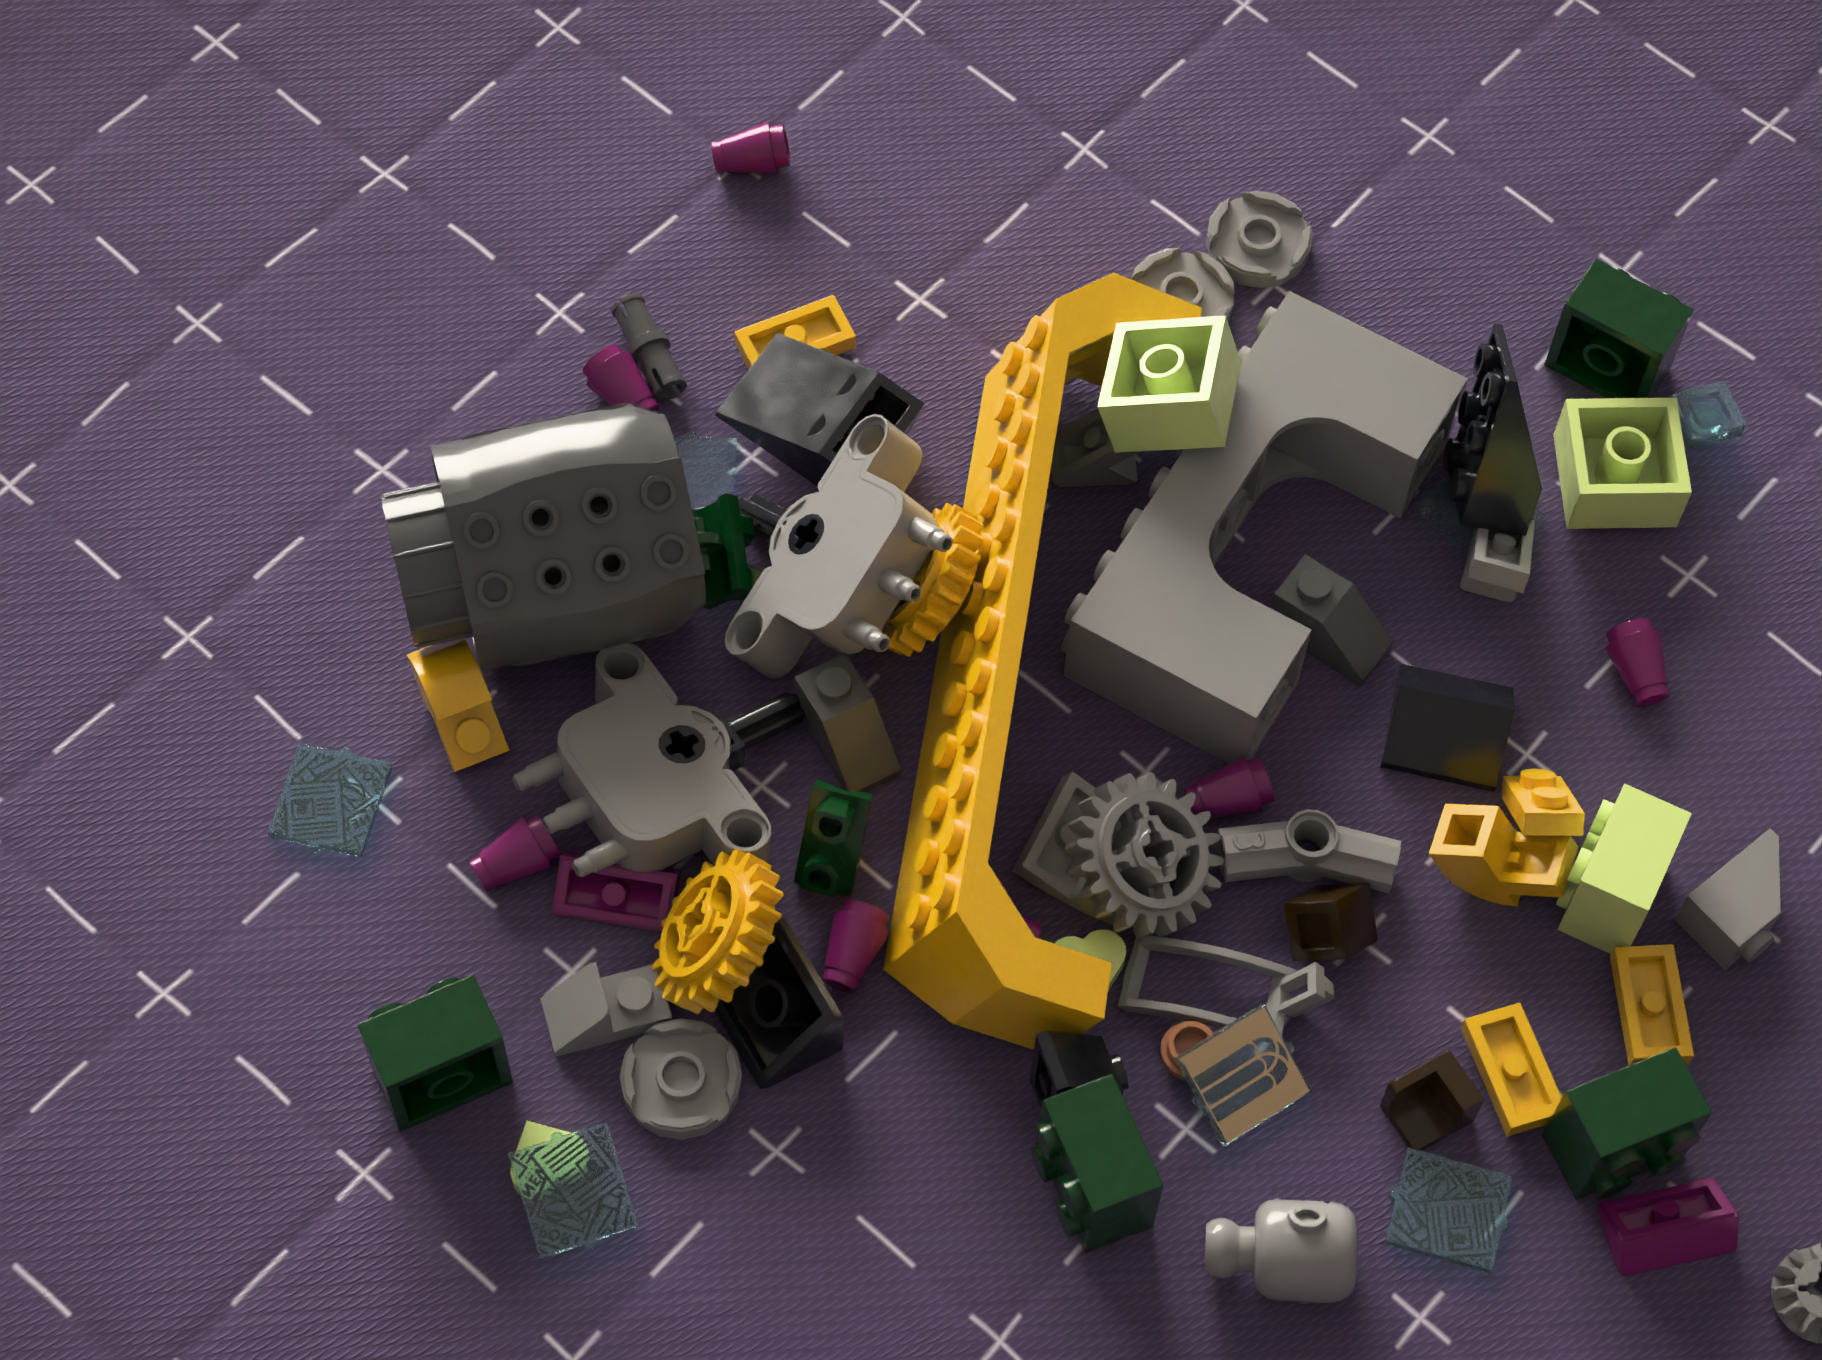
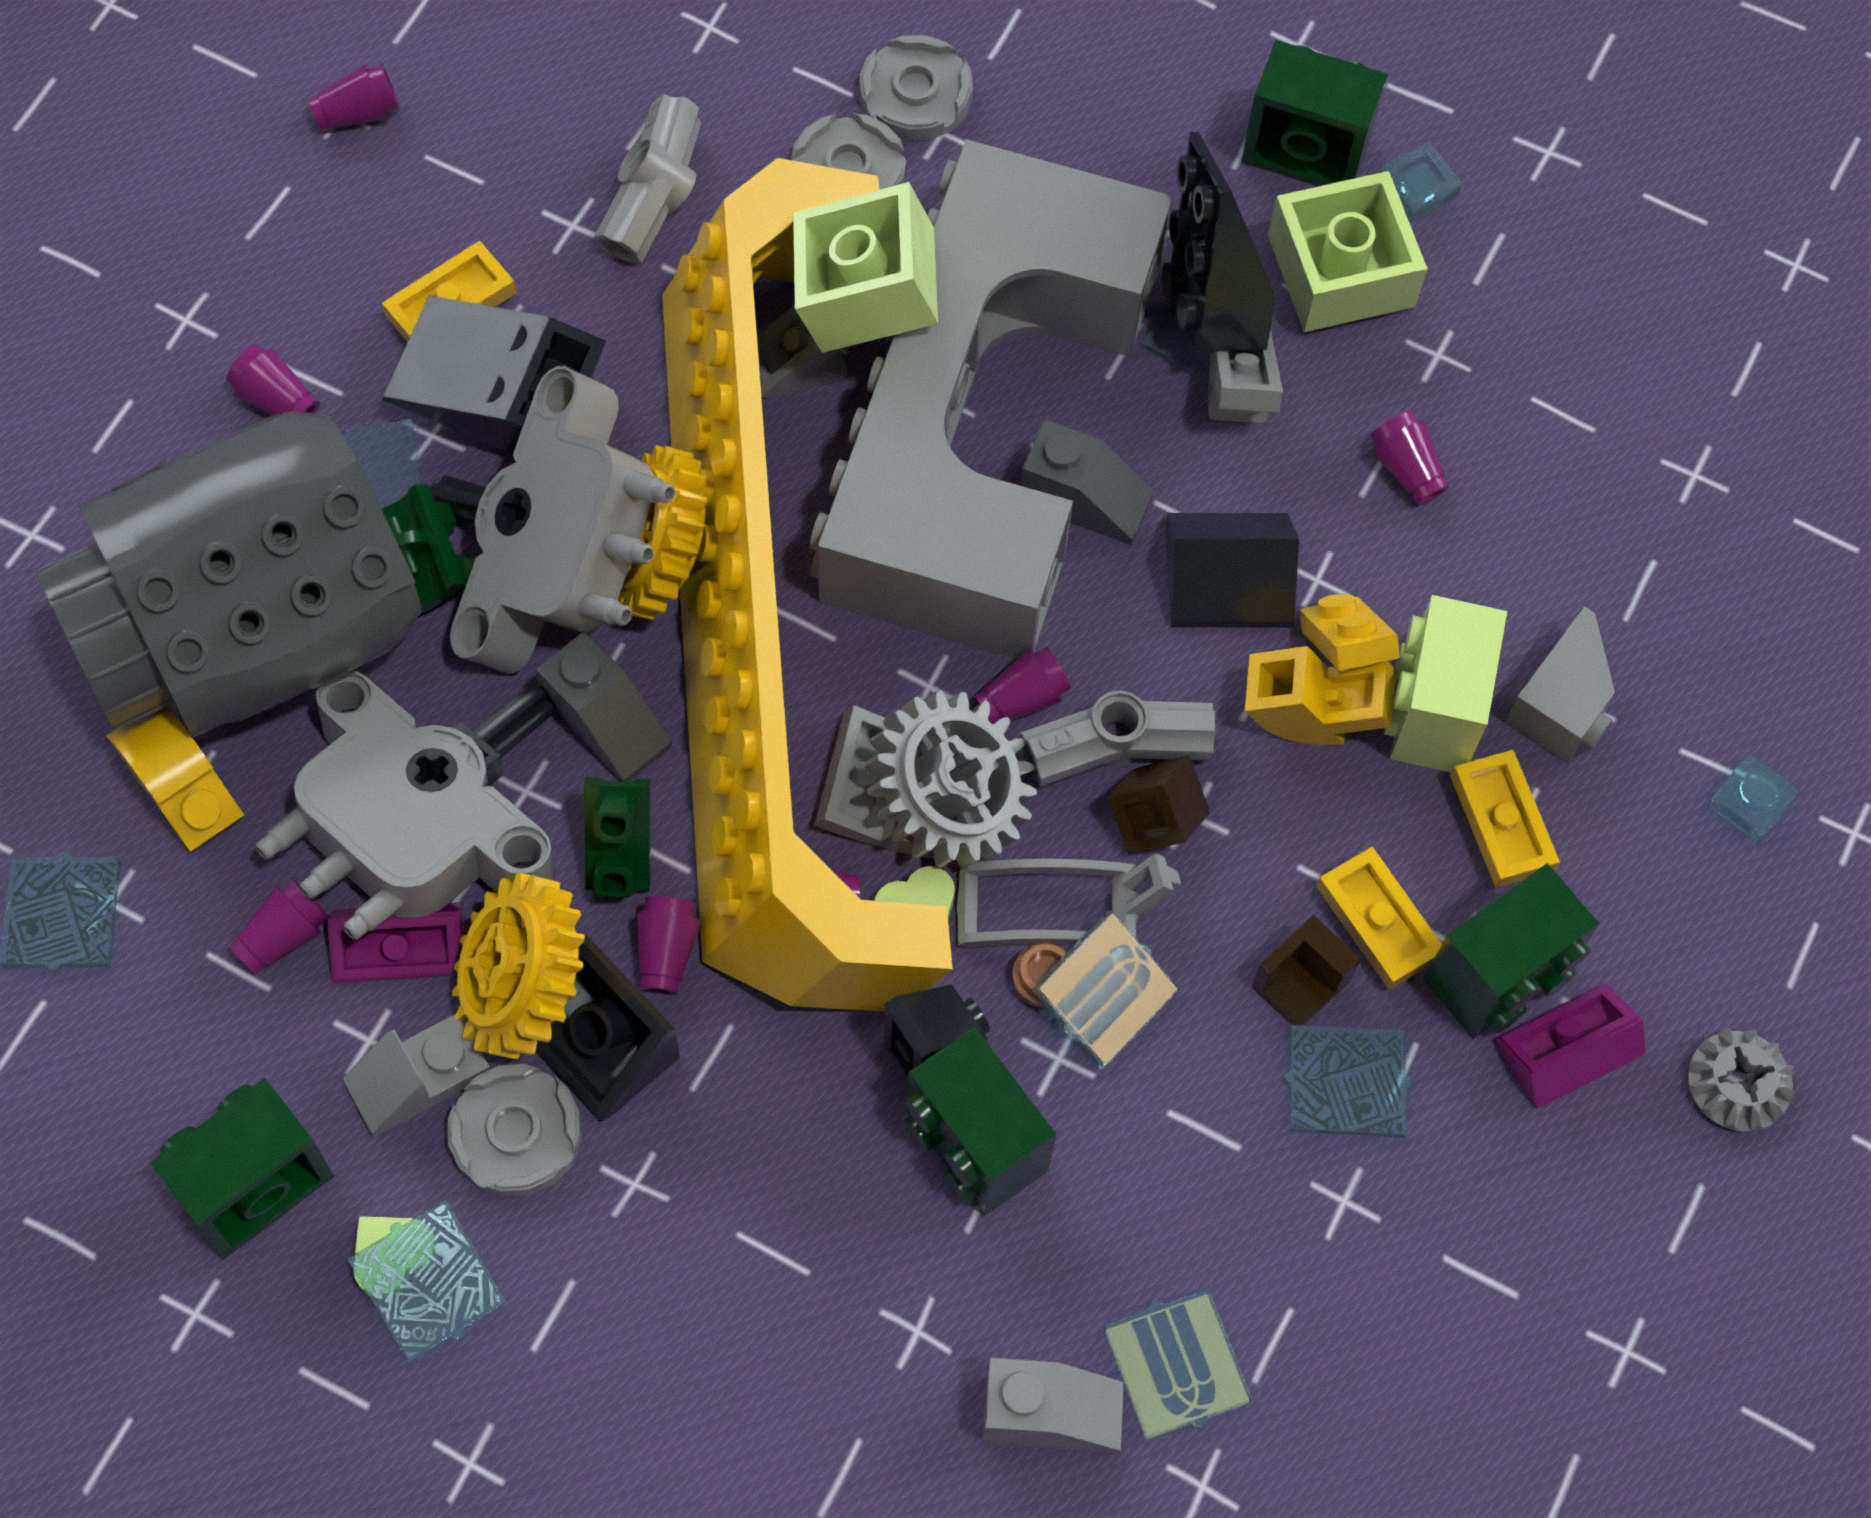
camera: 15 degrees left, 5 degrees up
dark grey pin [611,293,687,401] -> none
light grey piece [1205,1199,1358,1304] -> none
none -> light grey piece [594,94,701,265]

